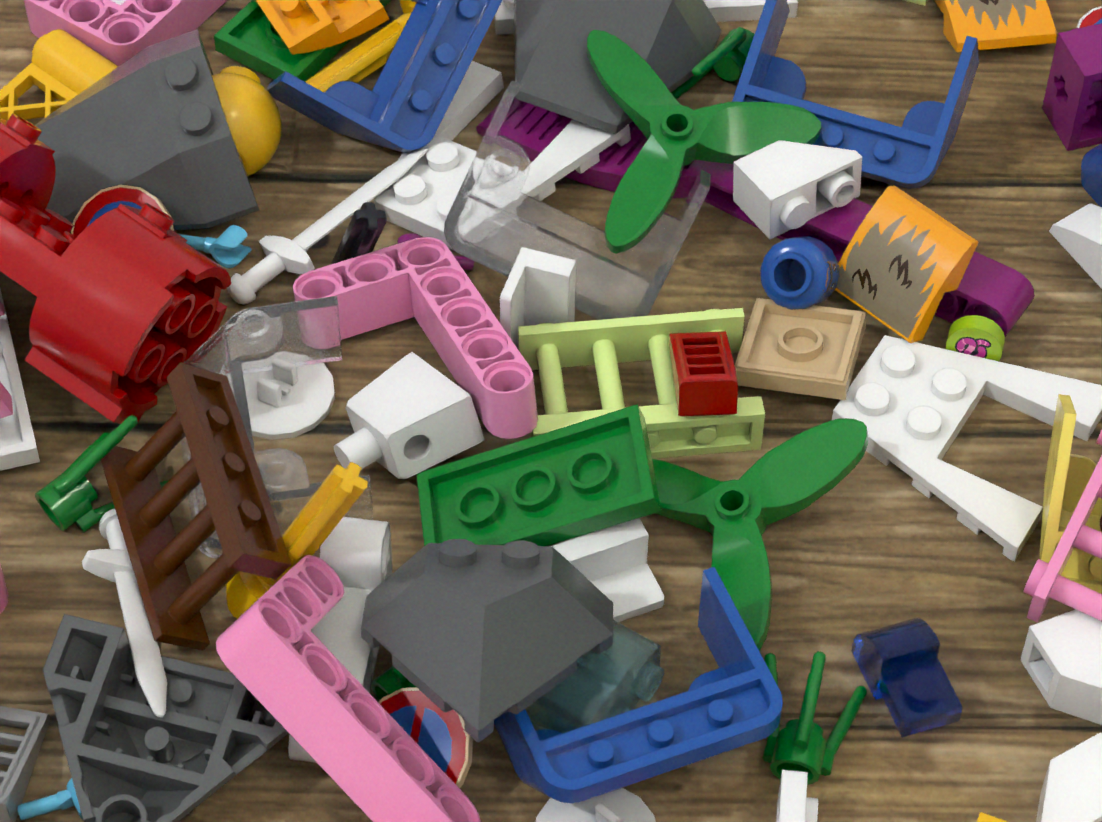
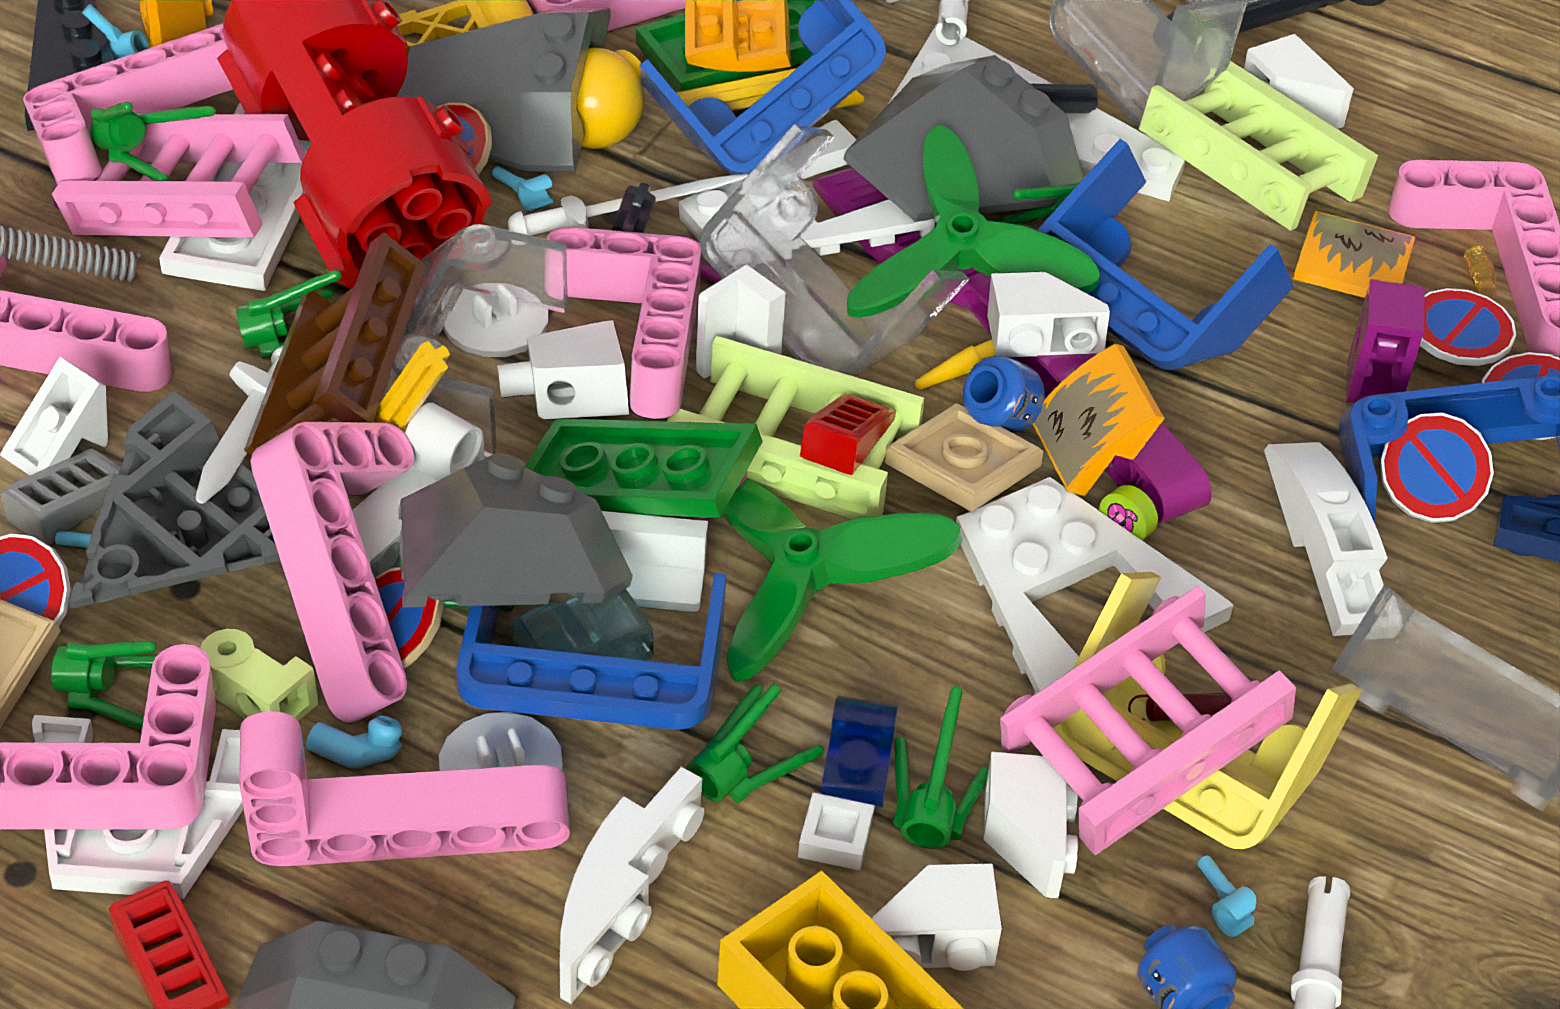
camera: 25 degrees right, 5 degrees down
none -> white plate [798,793,875,871]
none -> green plant [893,686,989,849]
none -> yellow helmet [915,339,995,390]

